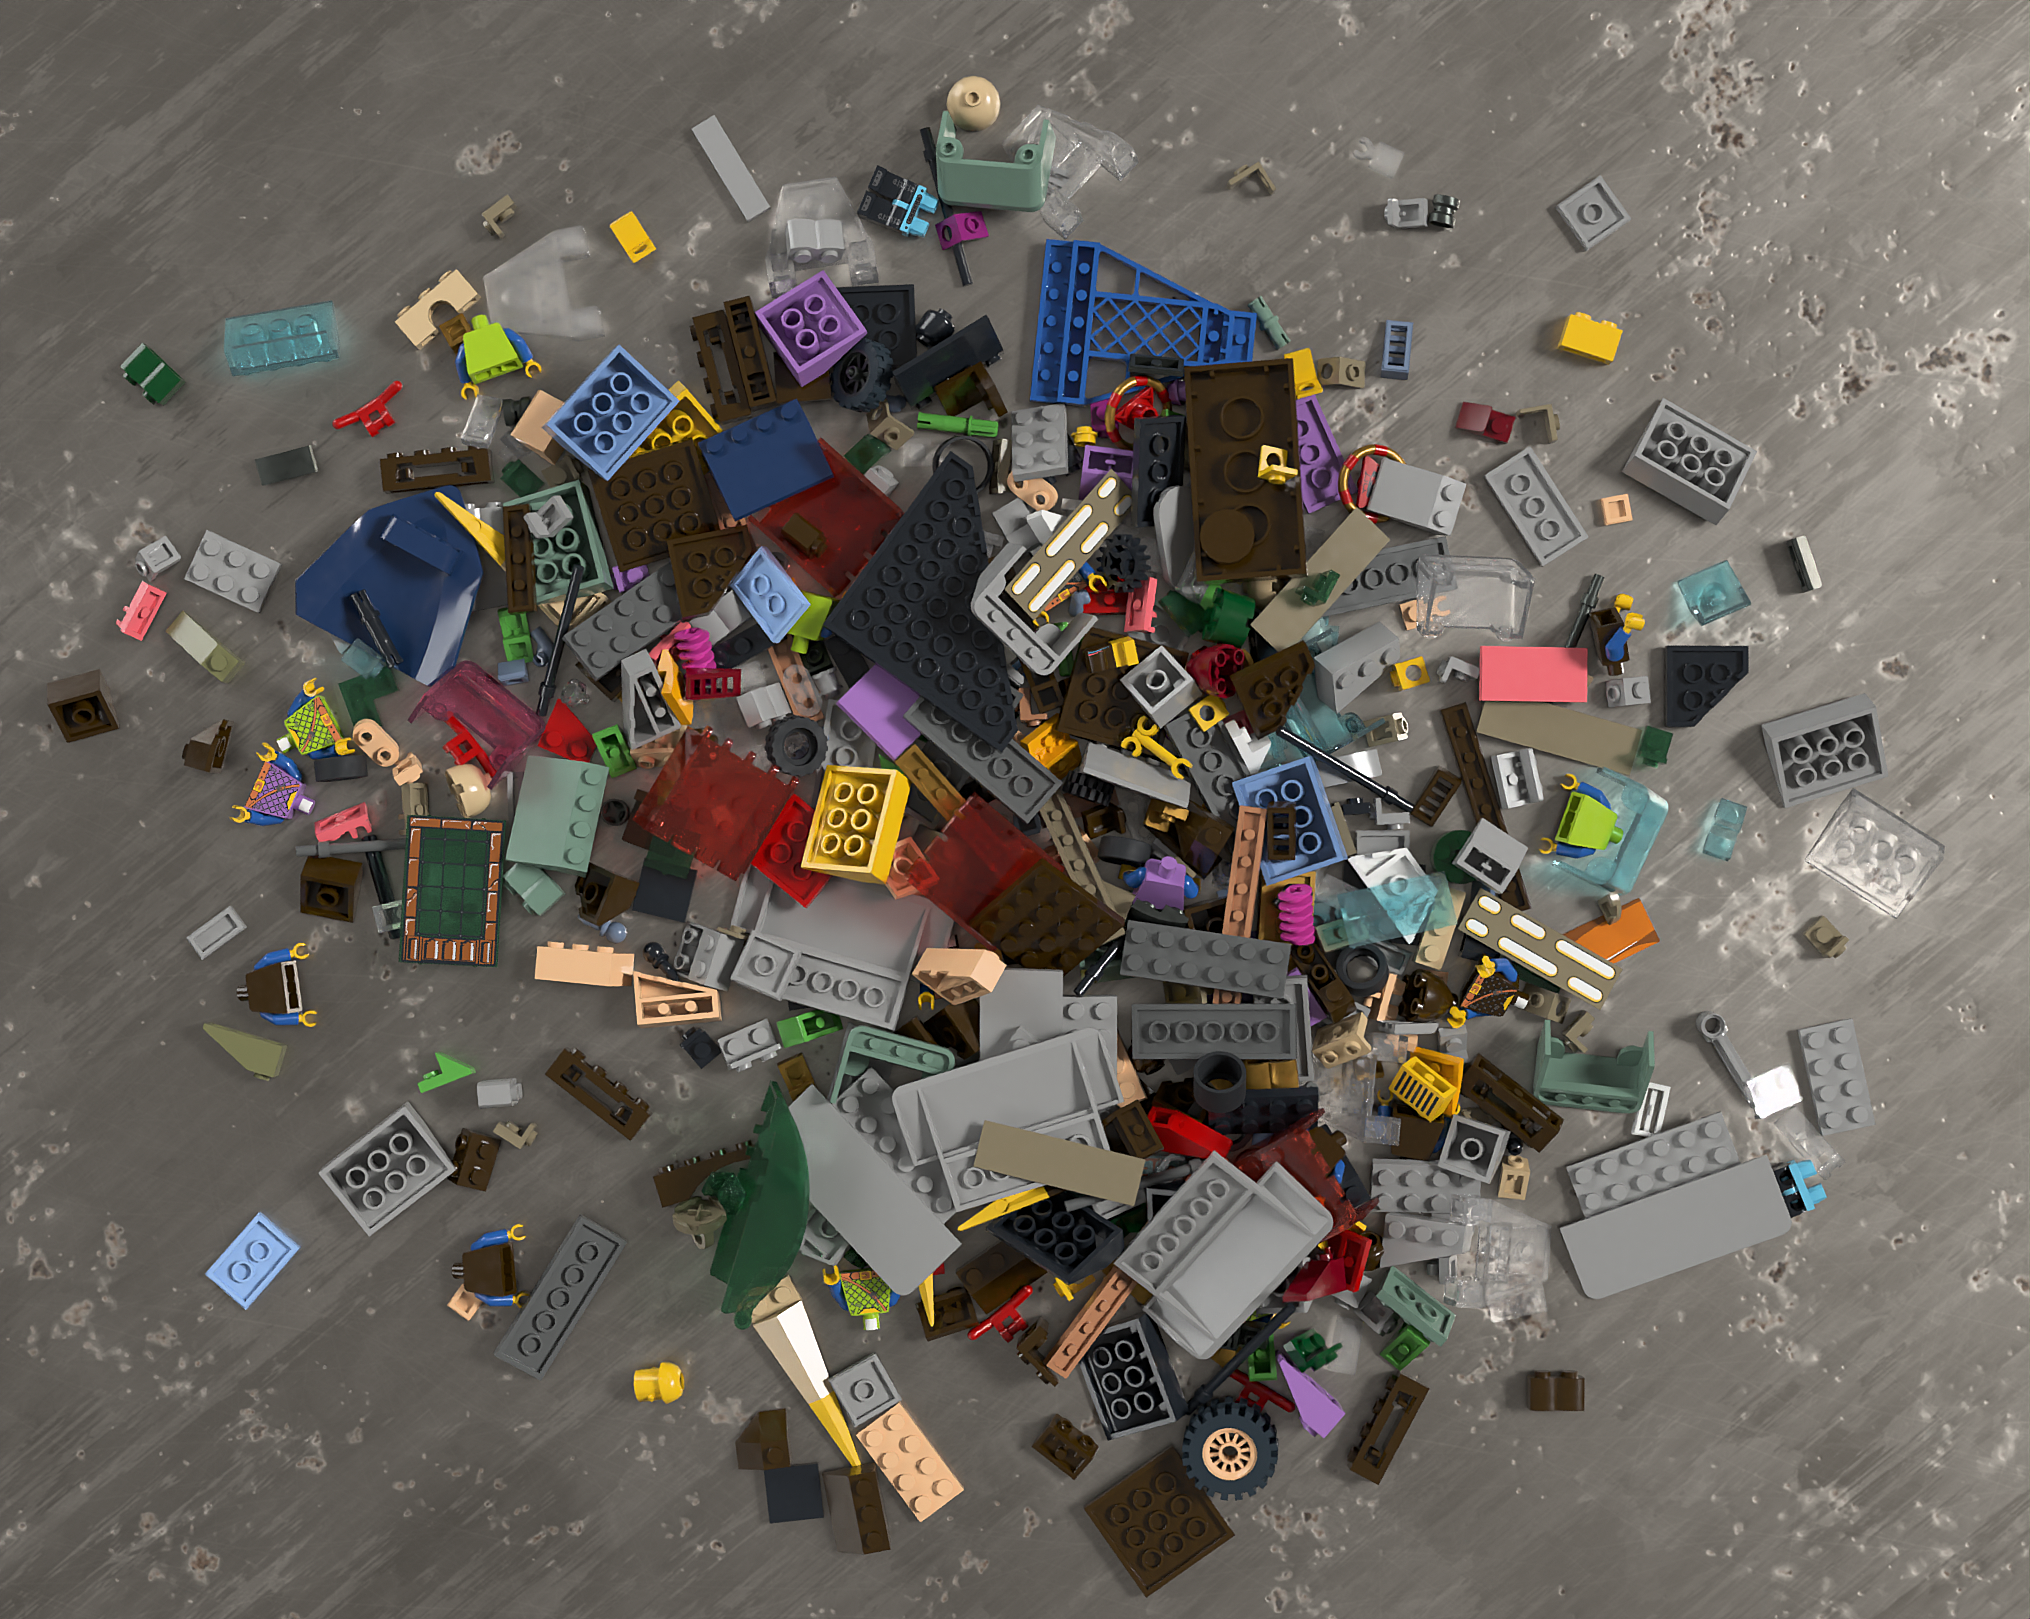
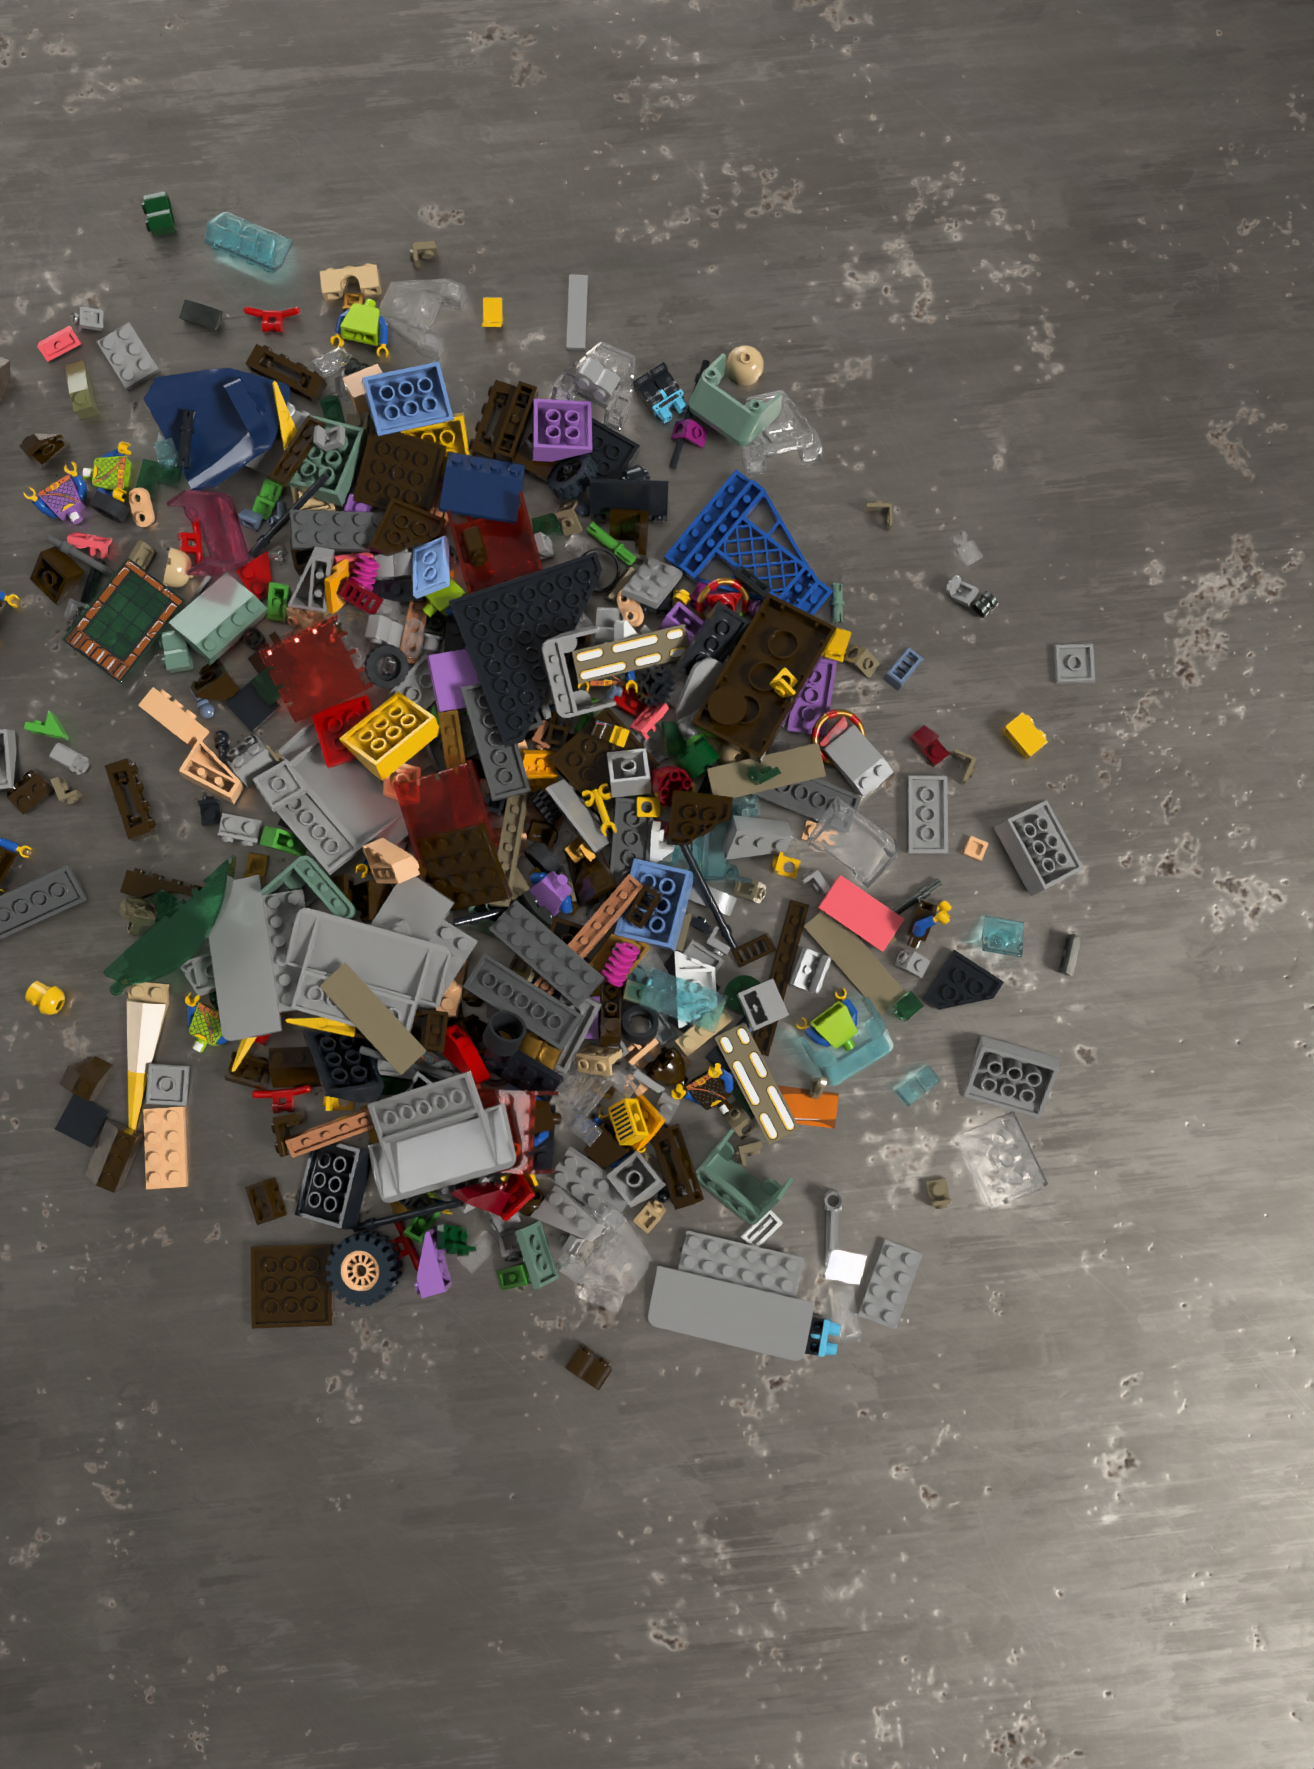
camera: 30 degrees right, 5 degrees down
light nougat plate [392,752,423,786] -> none
dark brown brick [1346,1370,1429,1485] -> none

